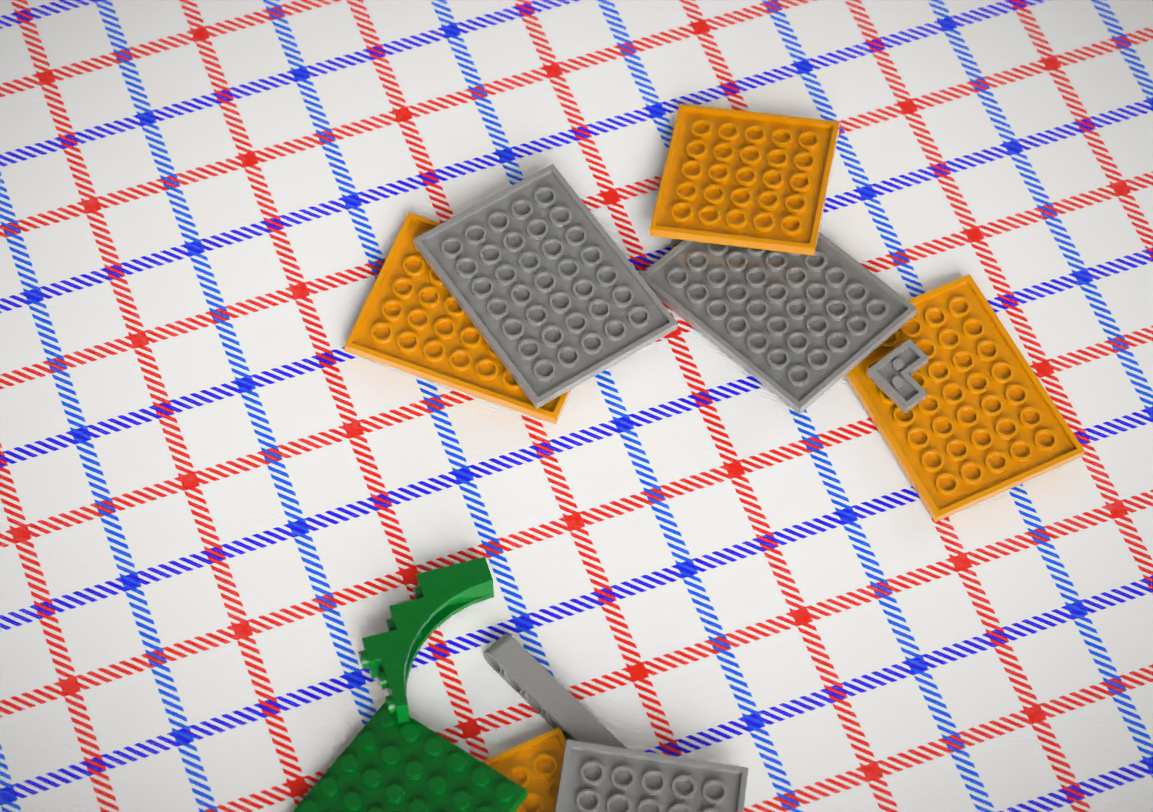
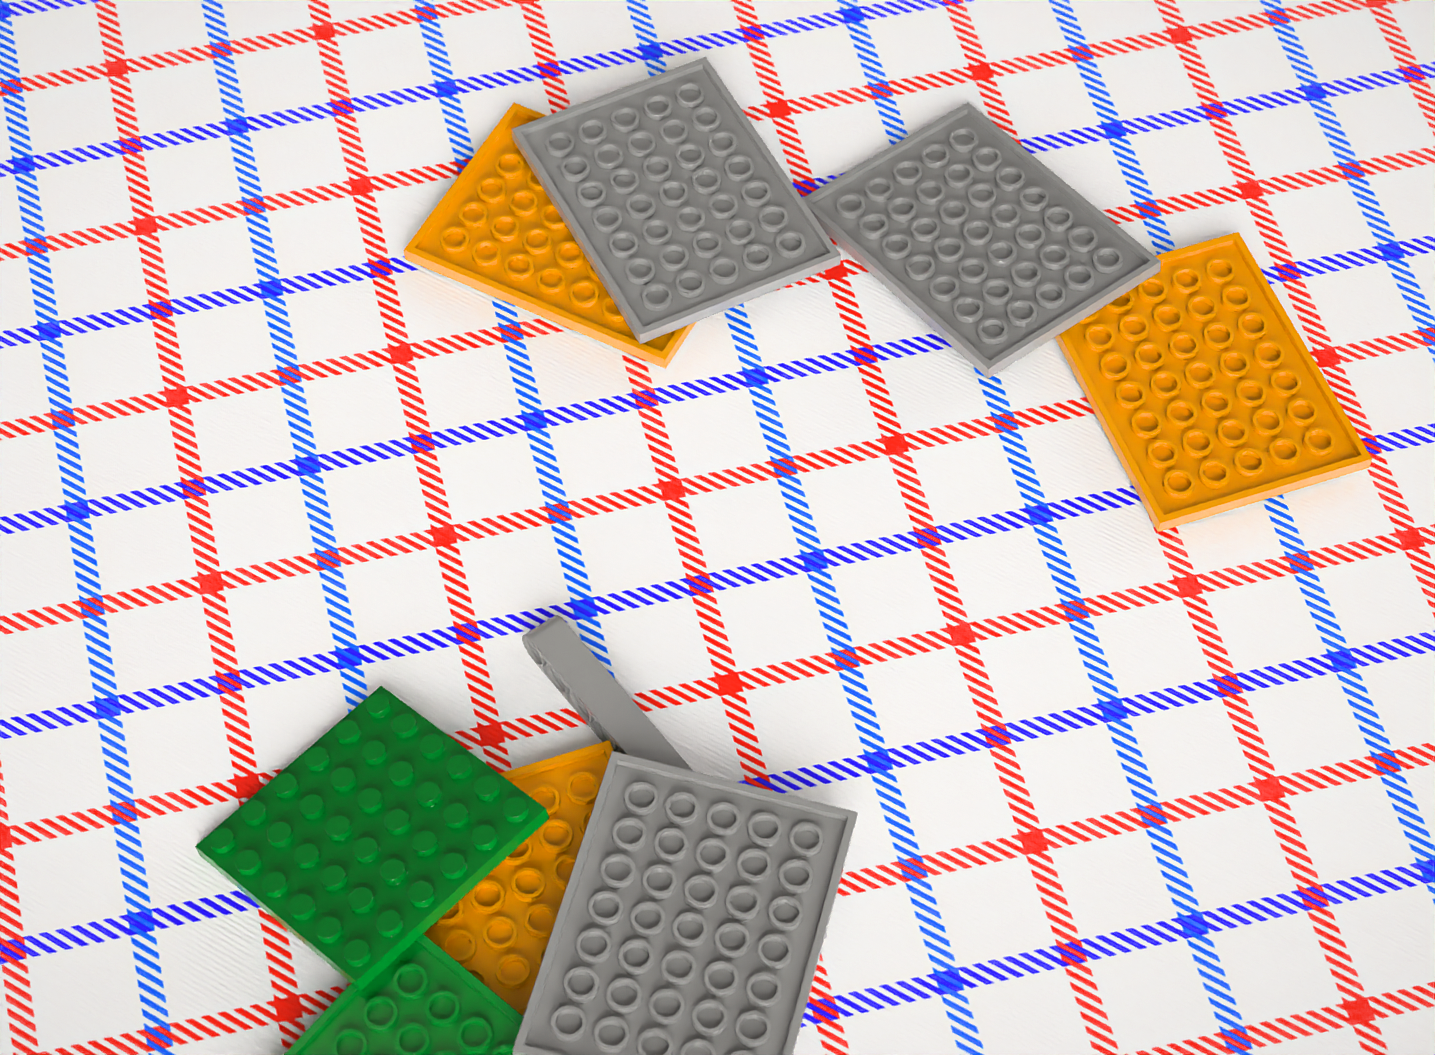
camera: 10 degrees right, 5 degrees down
green arch [358,557,494,724] -> none
light orange plate [650,104,840,256] -> none
light grey plate [867,339,928,413] -> none

